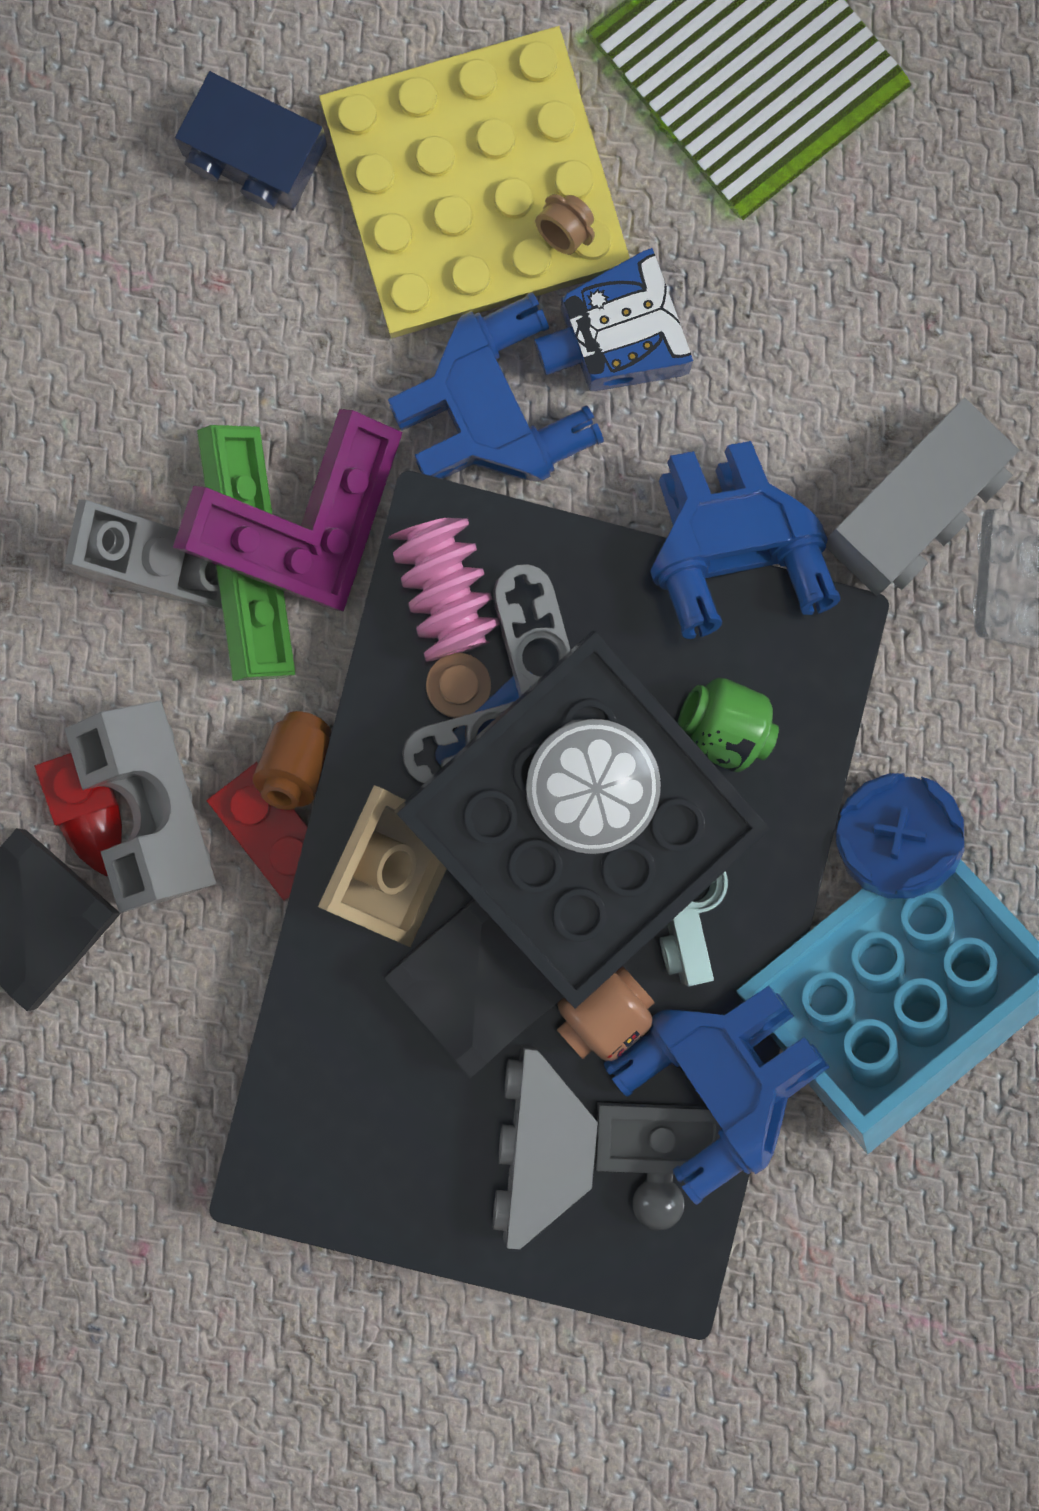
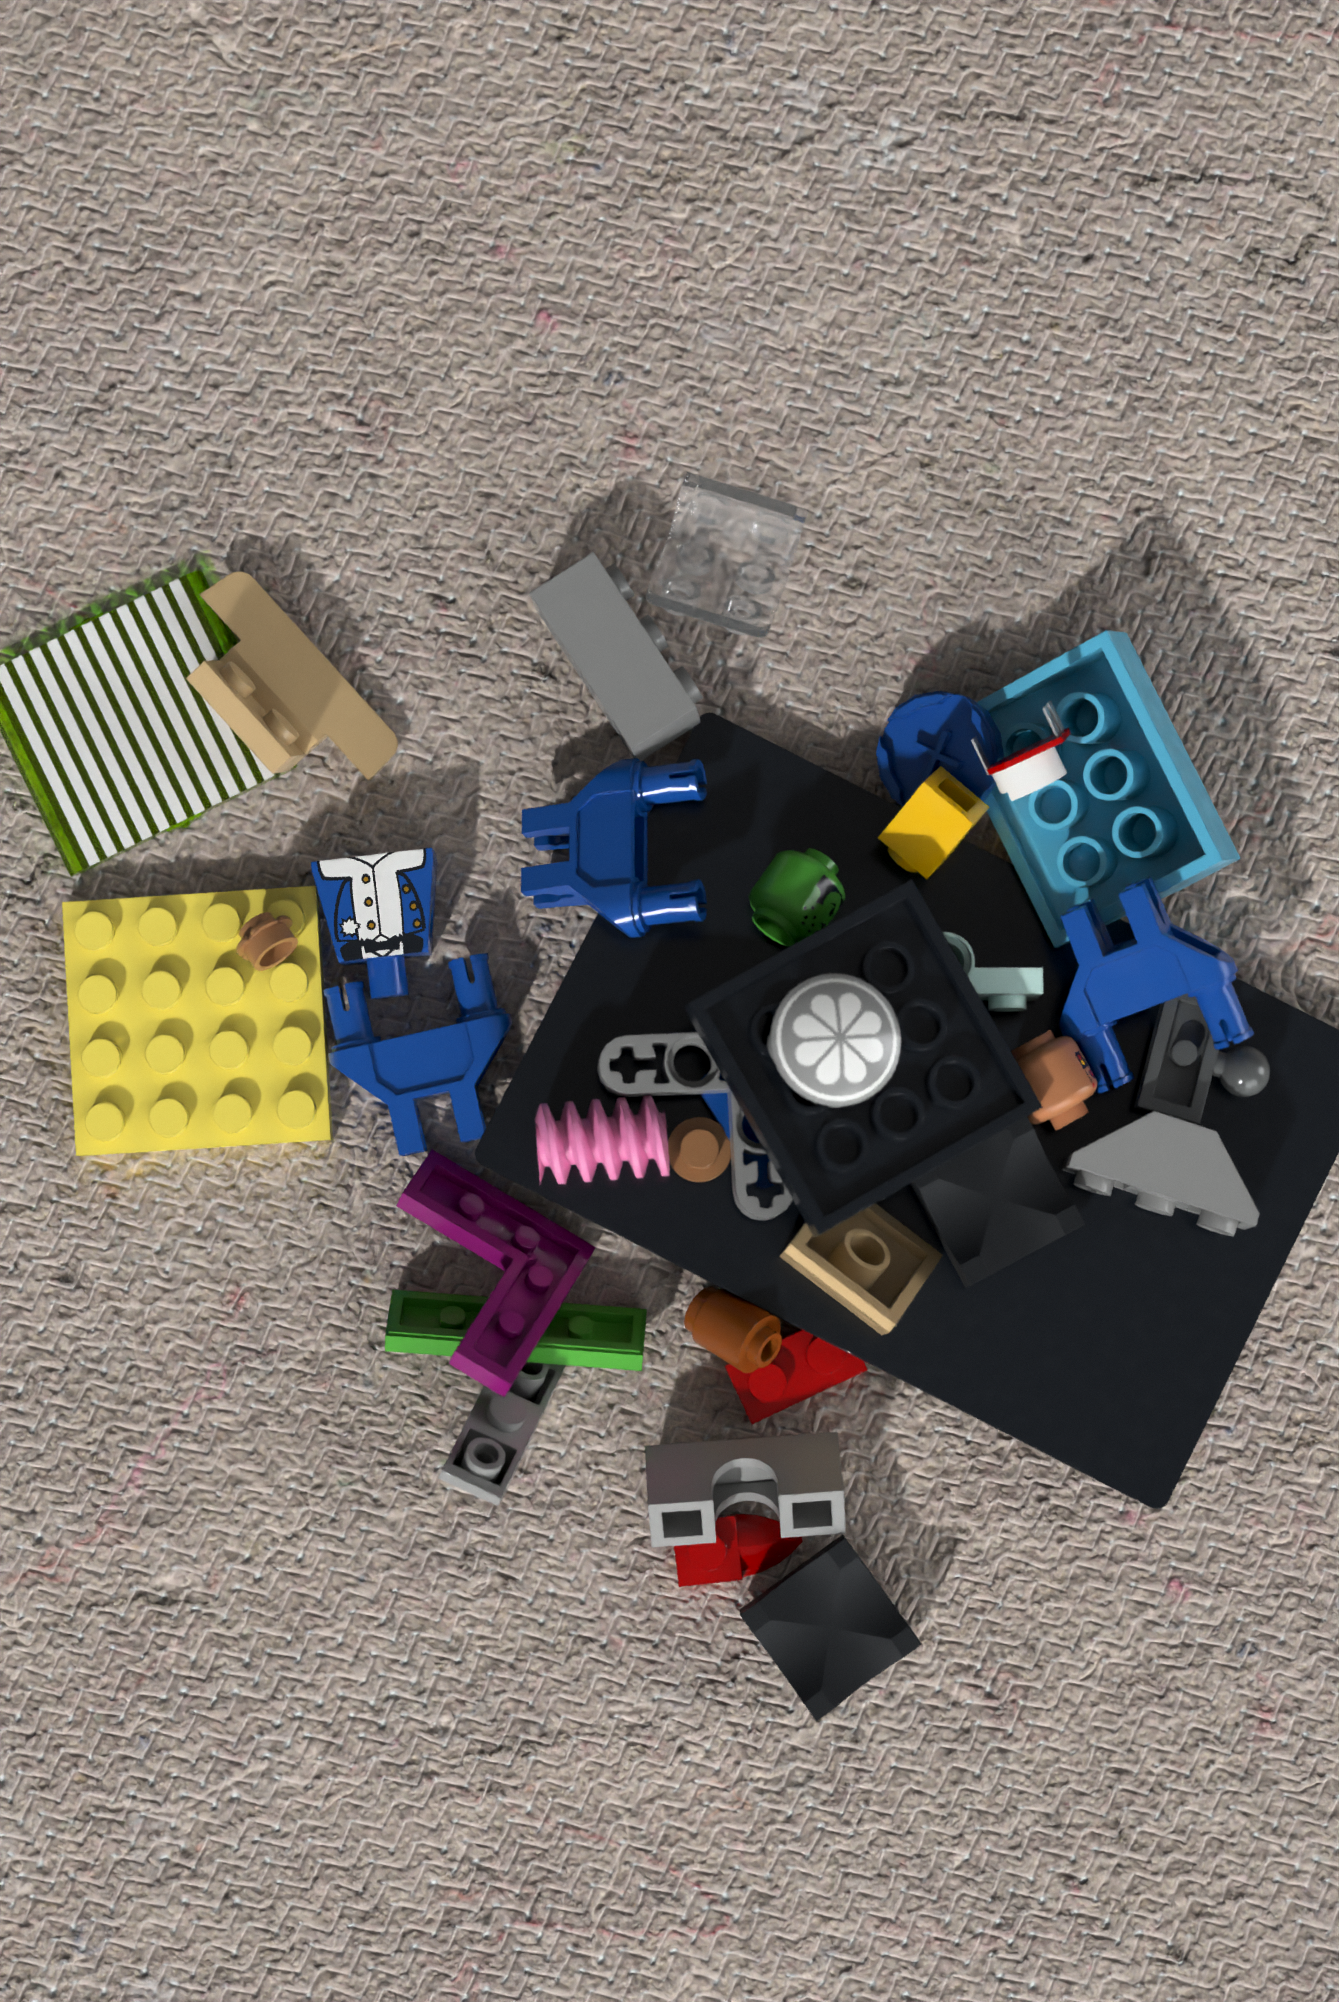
camera: 70 degrees left, 0 degrees up
dark blue brick [175,71,327,211] -> none
none -> tan plate [186,571,398,780]
none -> yellow brick [878,766,990,879]
none -> piece [971,700,1071,801]

